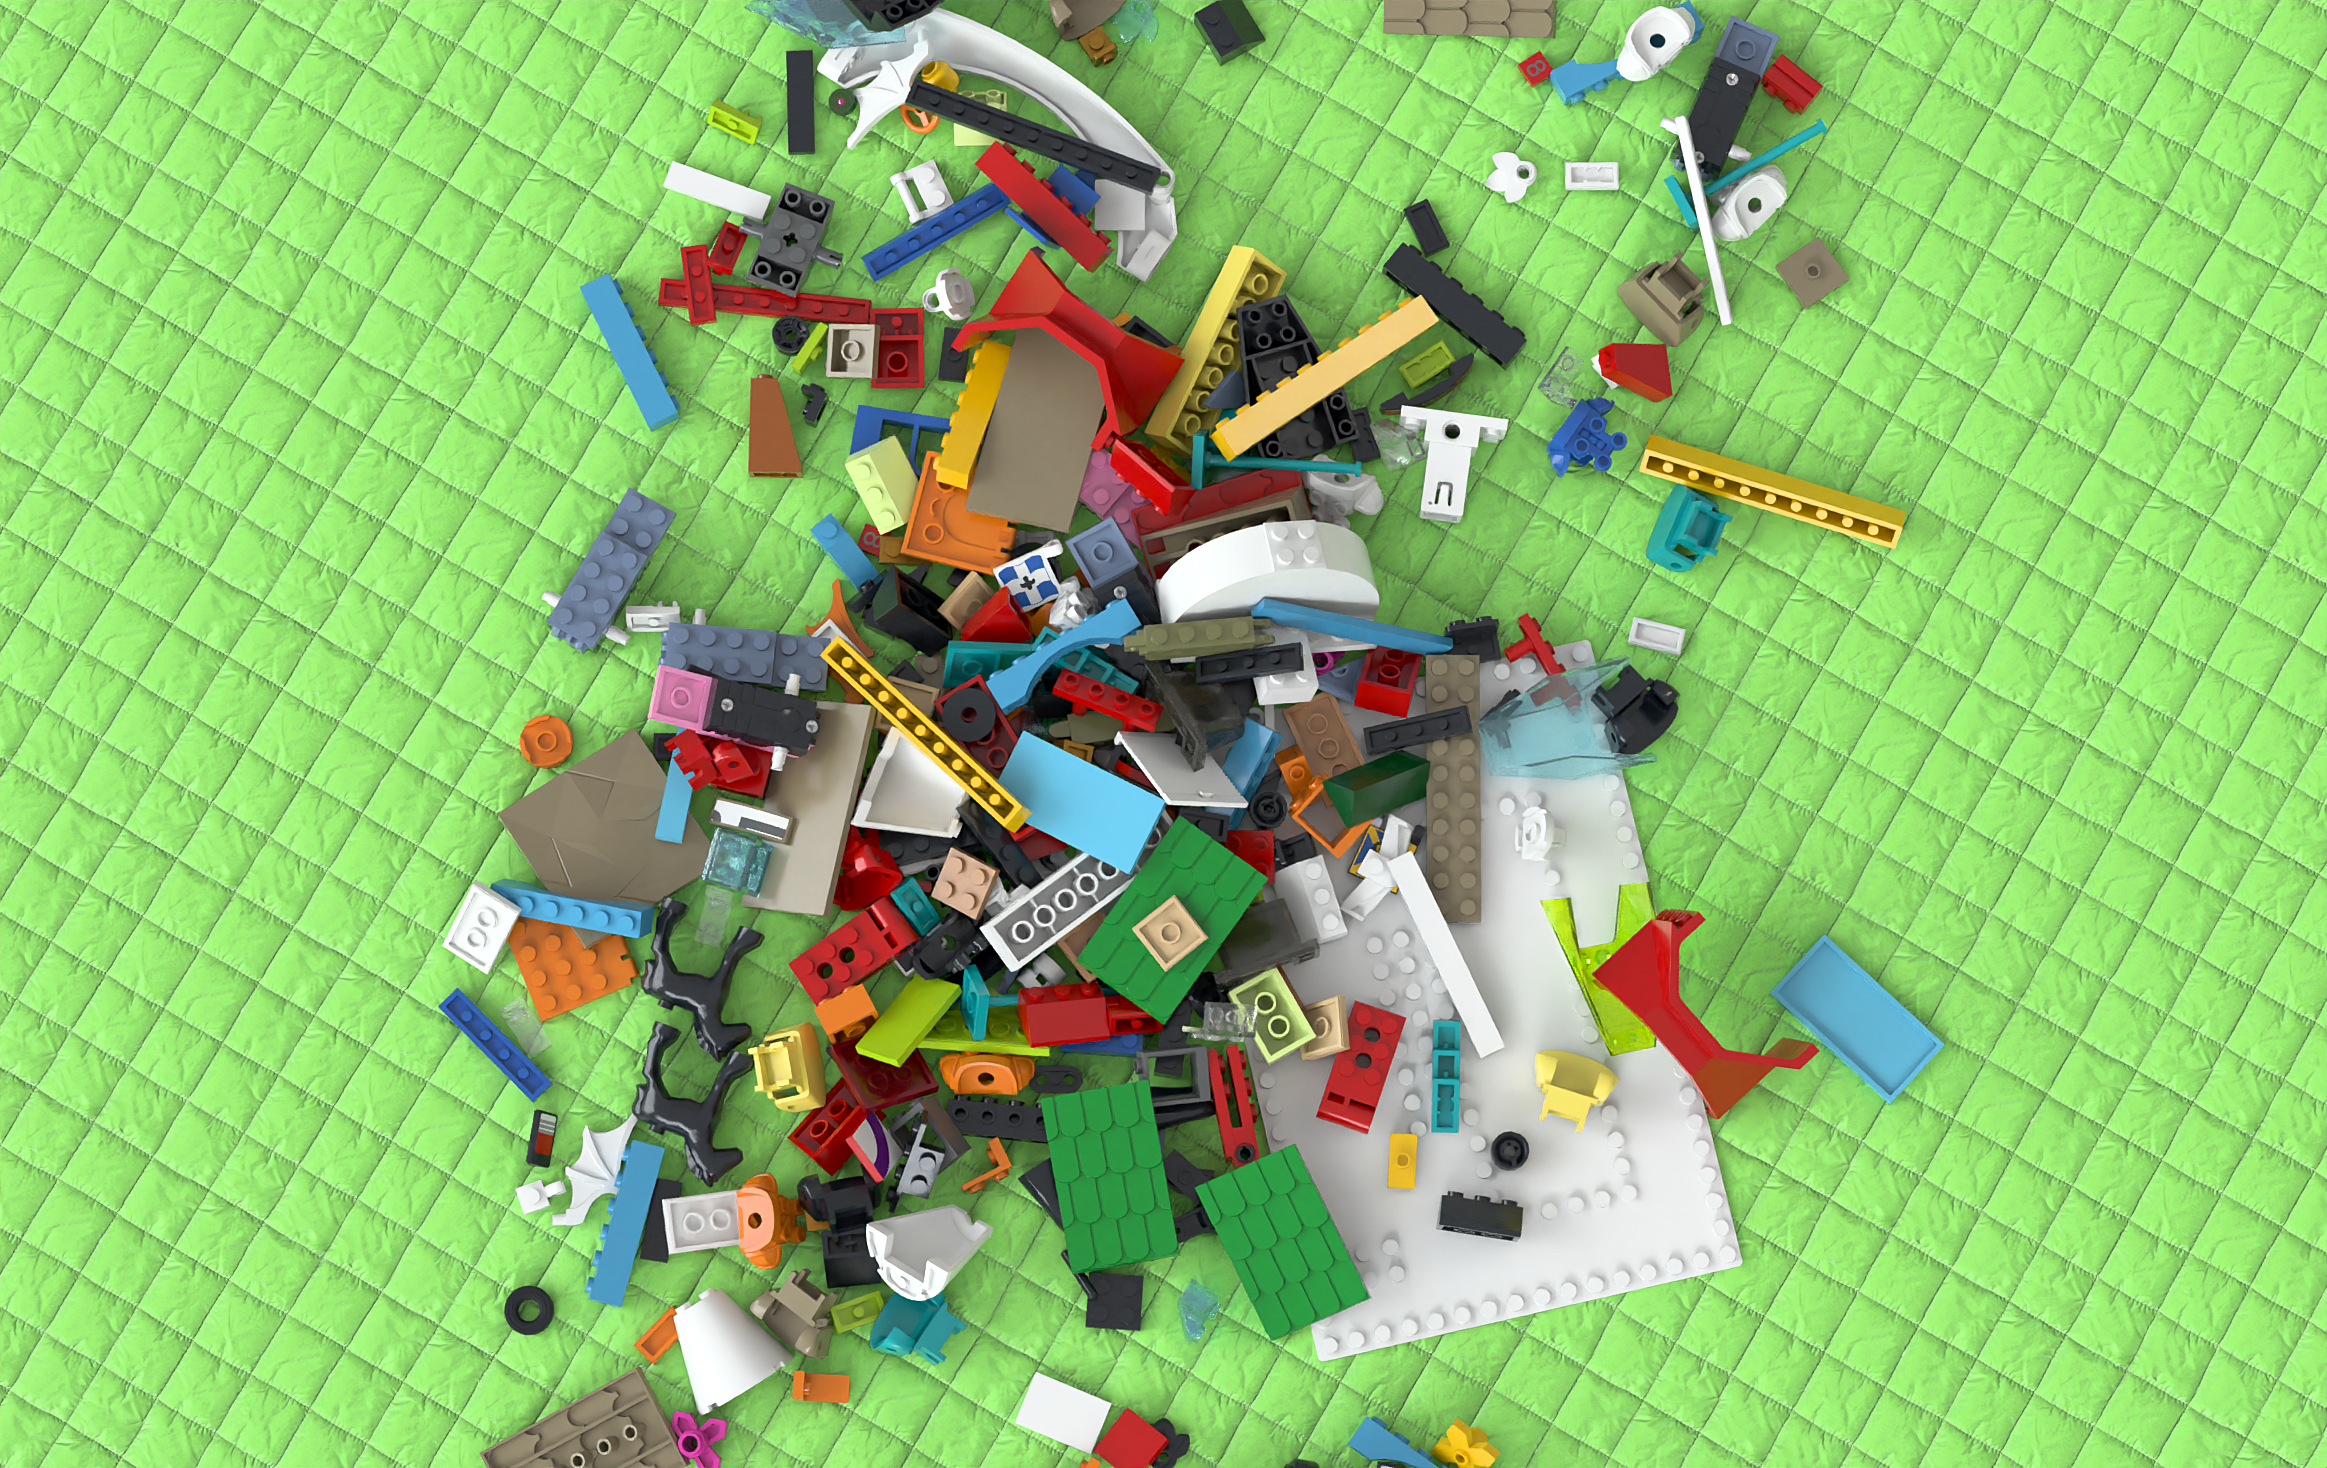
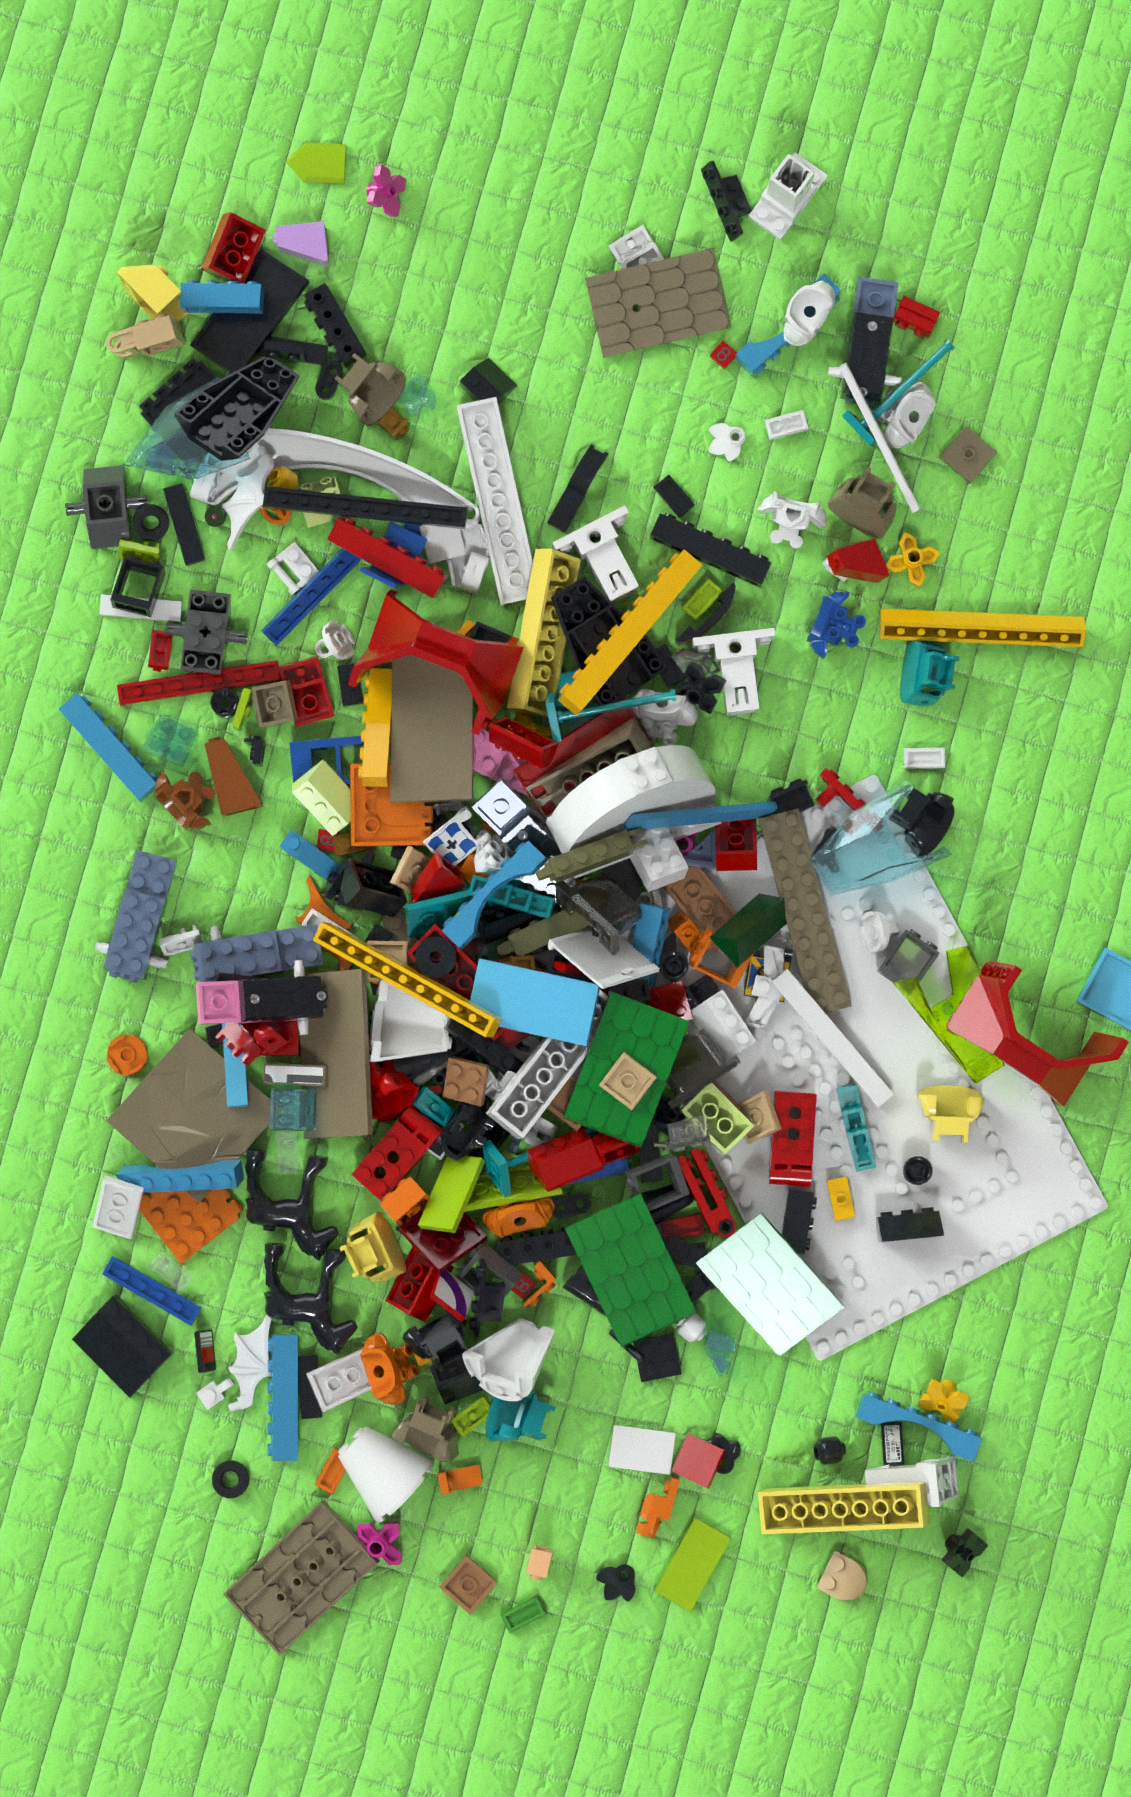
camera: 10 degrees left, 5 degrees up
red tile [680,244,717,326] -> none
red plate [1052,668,1164,732] -> none
black tile [1195,642,1304,686] -> none
sand blue tile [1202,370,1245,408] -> none
black tile [1363,705,1473,755] -> none
clear bracket [1537,346,1584,409] -> none
none -> dark grey slope [65,465,148,549]
none -> black slope [72,1295,174,1398]
none -> black window [110,556,165,617]
none -> black tyre [132,504,169,541]
none -> clear light blue slope [143,715,199,768]
none -> dark orange piece [154,771,216,831]
none -> white plate [456,397,533,605]
none -> red tile [511,1271,536,1300]
none -> black piece [547,444,609,533]
none -> white brick [552,505,638,603]
none -> red tile [661,1213,705,1241]
none -> white head [675,1314,706,1342]
none -> black plant [676,661,727,714]
none -> white piece [757,491,827,549]
none -> black brick [781,1189,817,1254]
none -> dark grey window [877,929,940,994]
none -> yellow plant [886,533,940,587]

